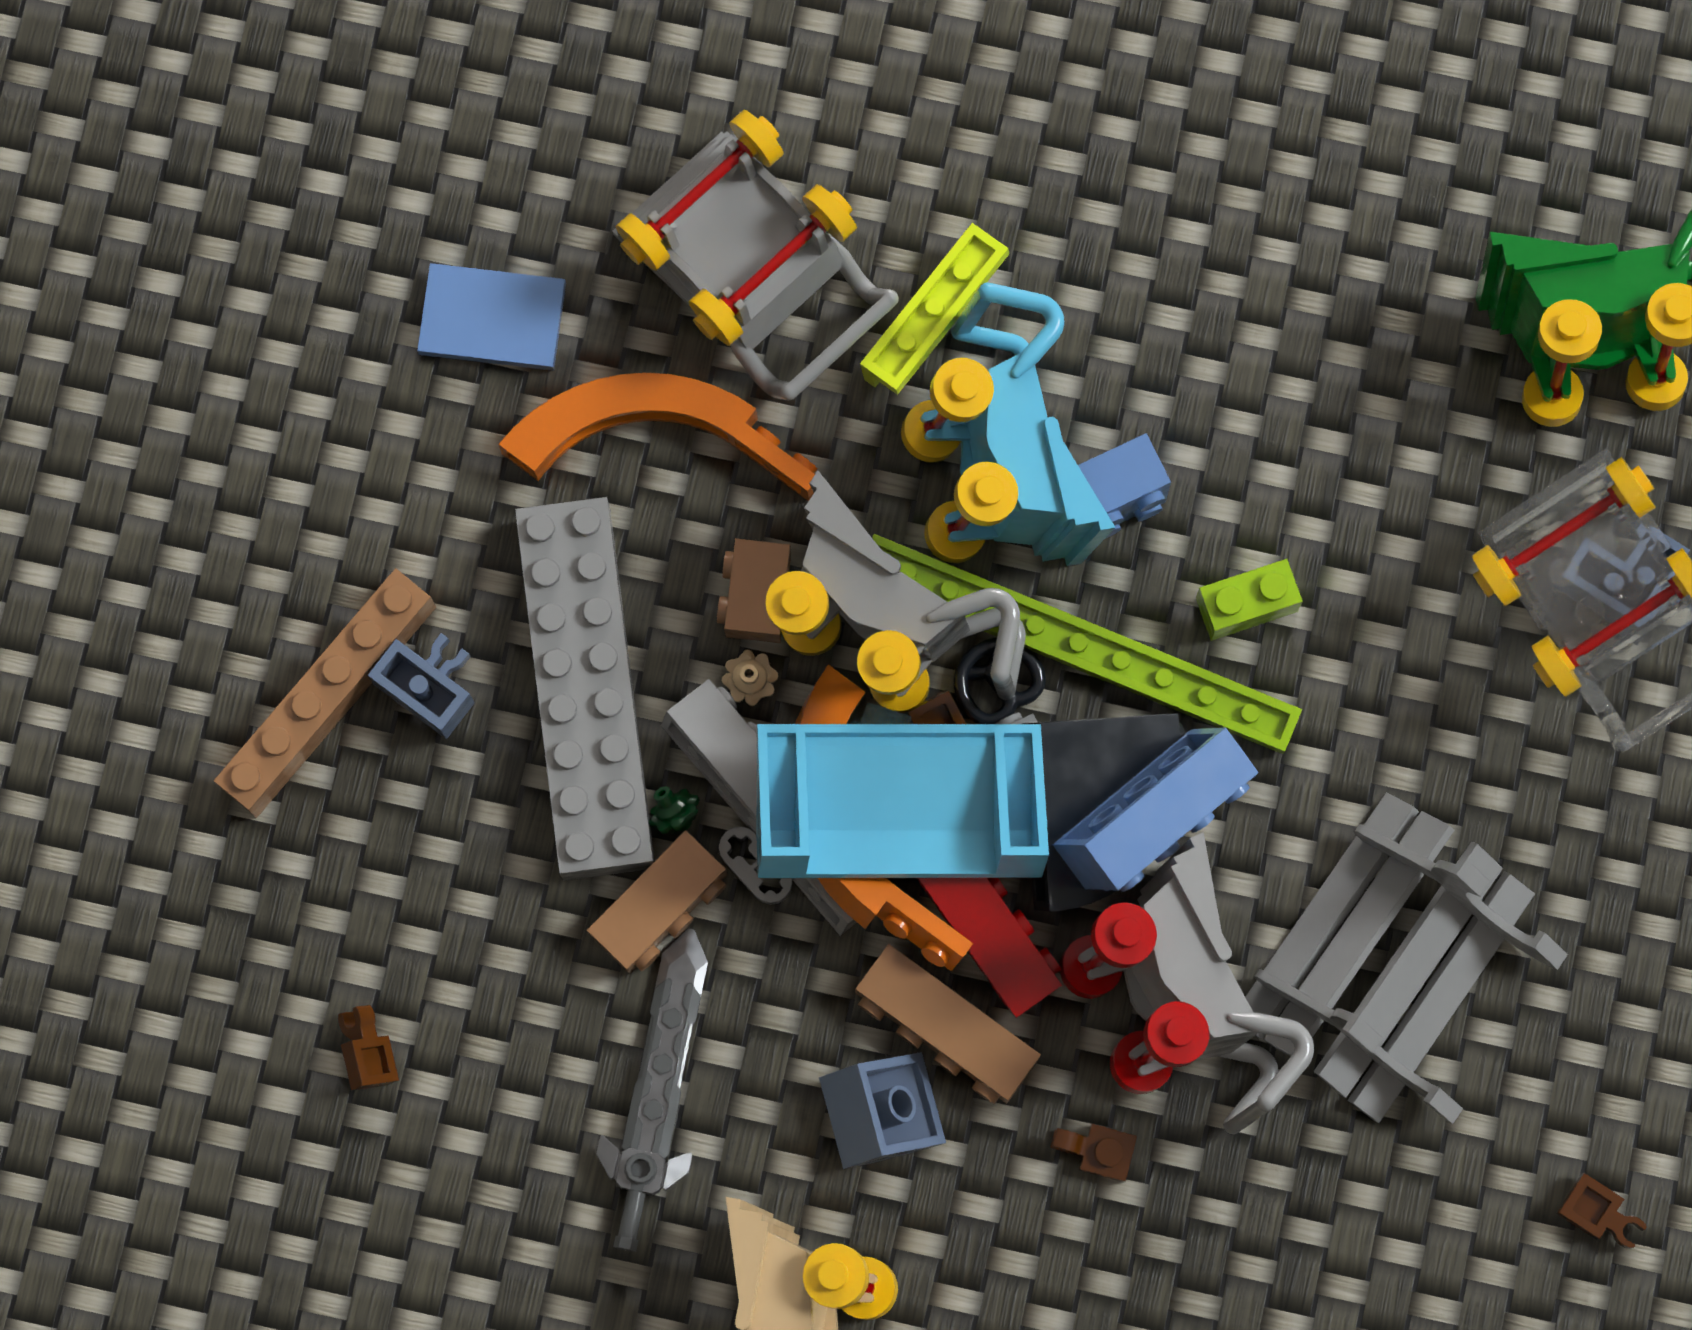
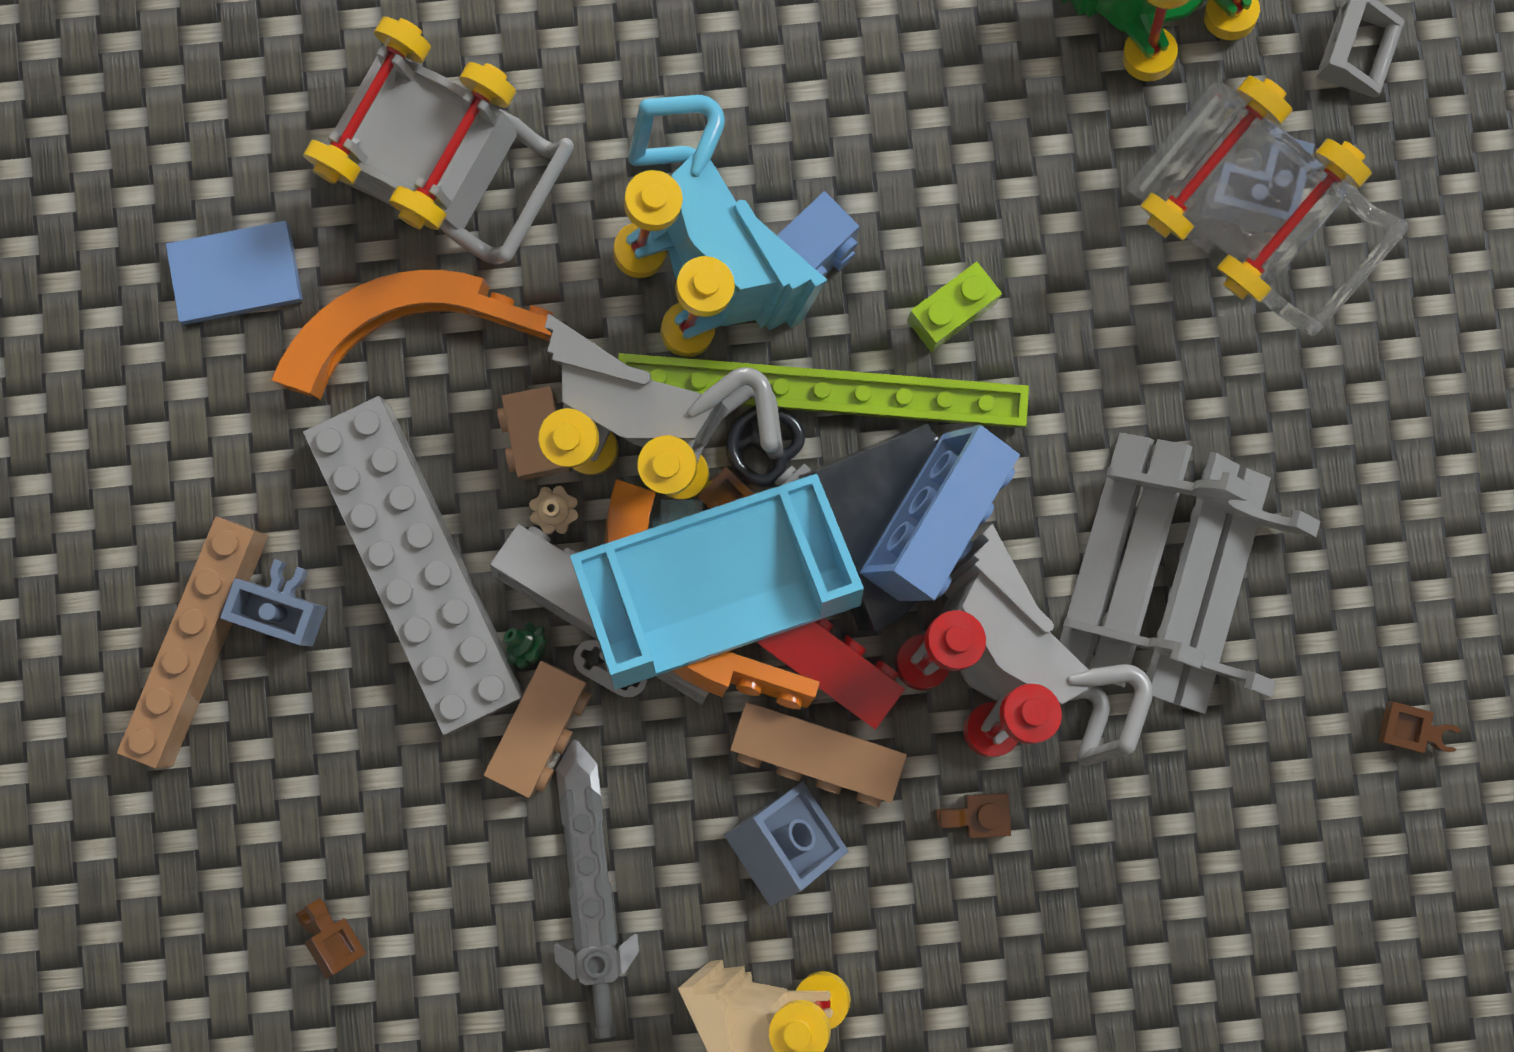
camera: 20 degrees left, 5 degrees up
neon yellow fence [860,223,1009,395] -> none

